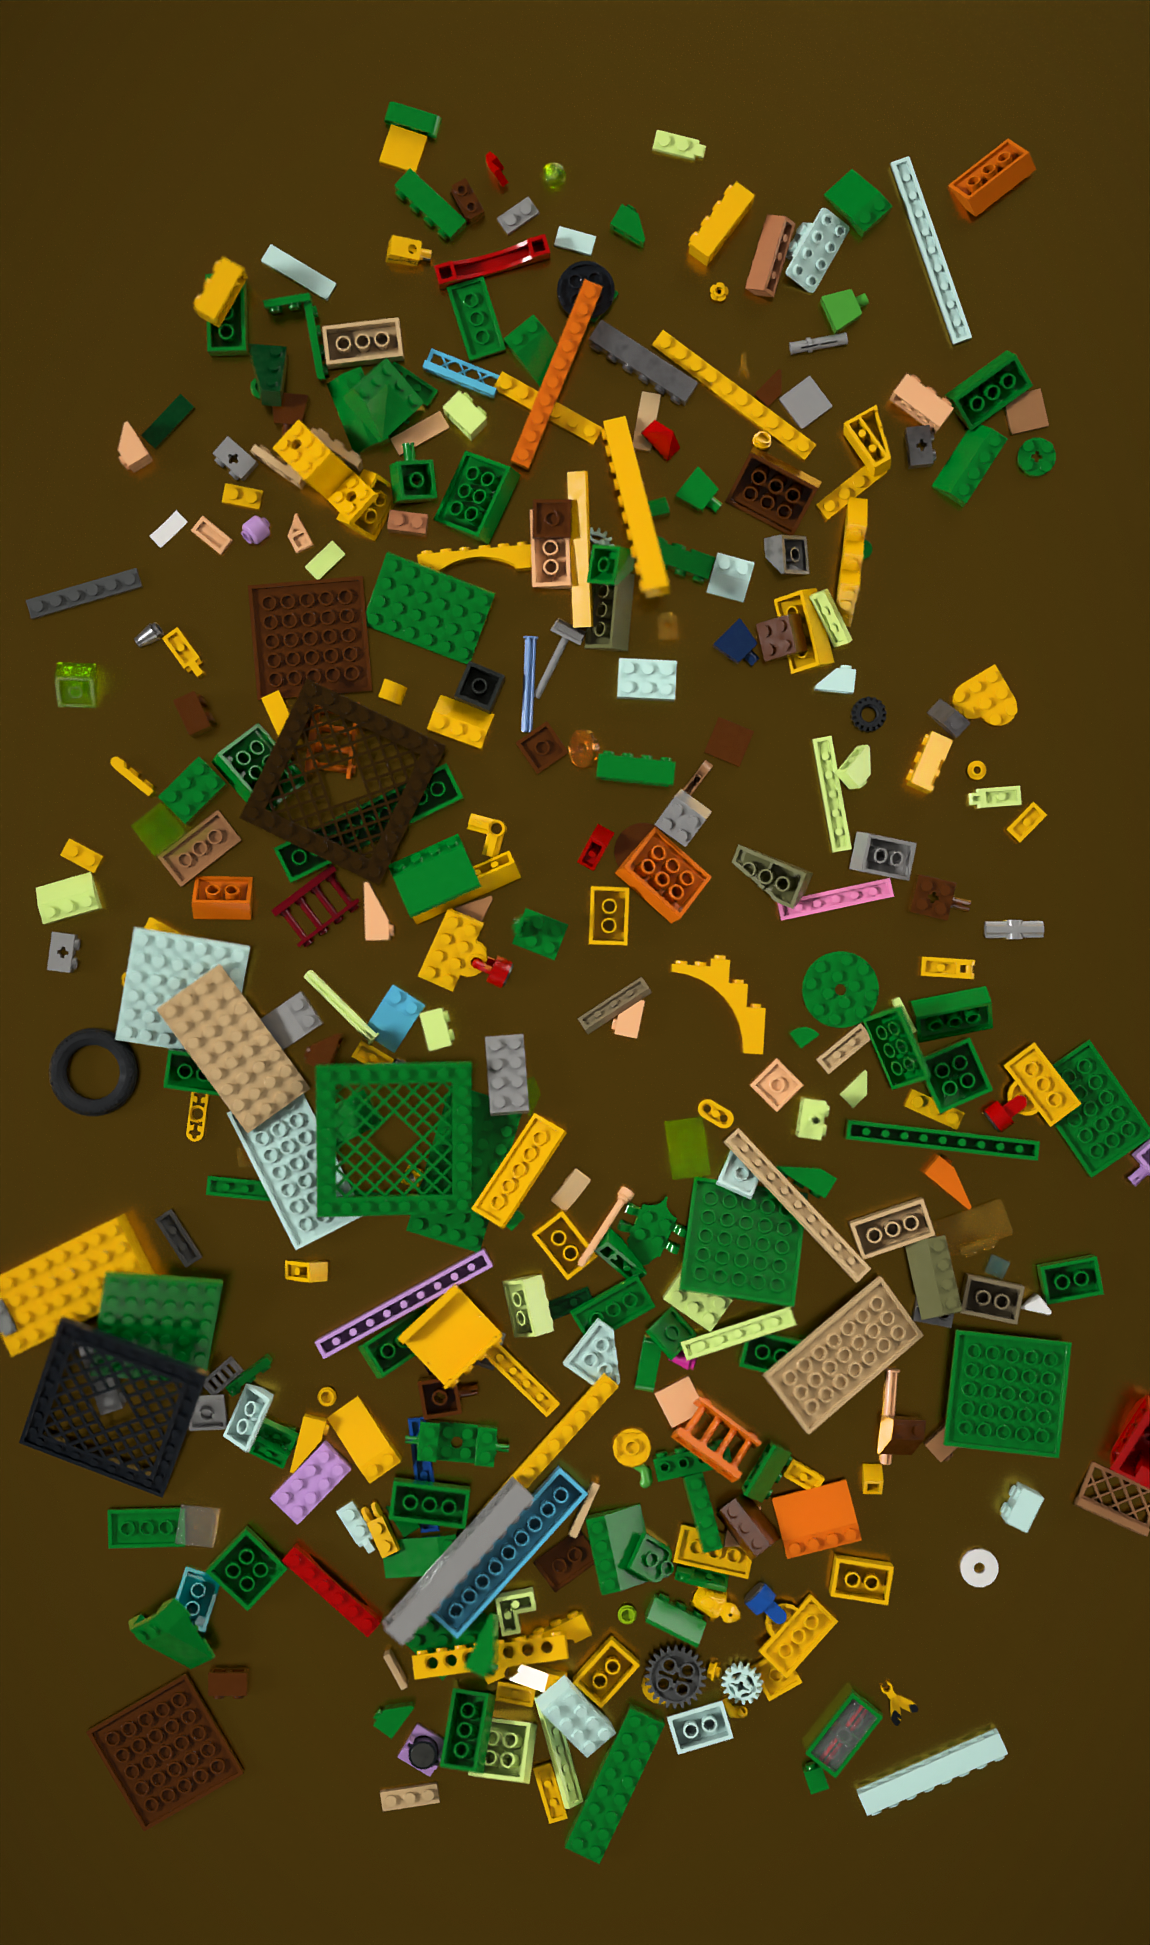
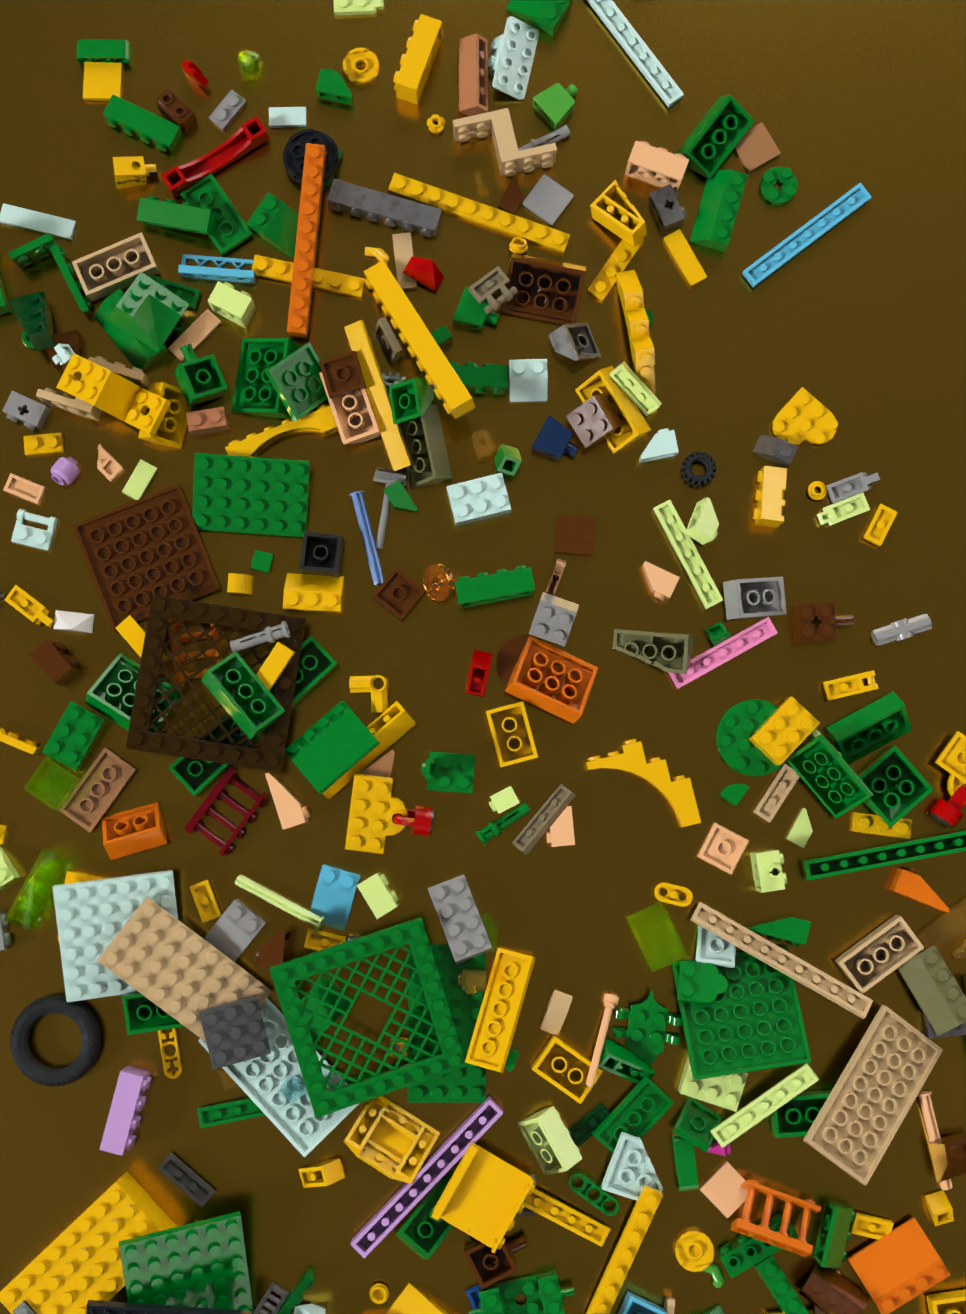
camera: 20 degrees left, 5 degrees down
none -> clear neon green slope [4,849,72,930]
none -> light aqua plate [11,509,57,551]
none -> light aqua tile [52,343,75,365]
none -> white slope [53,610,95,634]
none -> lavender brick [99,1065,152,1156]
none -> green brick [136,196,217,236]
none -> yellow plate [189,879,222,923]
none -> dark grey plate [199,995,271,1070]
none -> green slope [201,651,285,740]
none -> light grey pin [230,621,290,652]
none -> green tile [250,550,274,573]
none -> yellow tile [256,641,295,691]
none -> green plate [265,342,328,421]
none -> clear light blue plate [278,1075,306,1104]
none -> yellow tile [343,48,380,86]
none -> yellow slope [344,1096,440,1184]
none -> yellow arm [365,247,389,266]
none -> dark tan plate [373,317,403,366]
none -> green tile [383,479,418,511]
none -> tan bracket [453,108,557,176]
none -> clear yellow brick [458,968,487,994]
none -> dark tan plate [468,266,518,314]
none -> green pin [475,801,531,846]
none -> yellowish green slope [488,786,520,814]
none -> green brick [494,444,522,476]
none -> green beam [568,1170,619,1216]
none -> light nougat slope [642,561,680,601]
none -> yellow tile [663,229,707,288]
none -> green plate [677,961,728,1004]
none -> green tile [704,621,731,646]
none -> medium azure plate [742,182,872,288]
none -> yellow brick [749,696,820,766]
none -> light grey hinge [826,472,880,504]

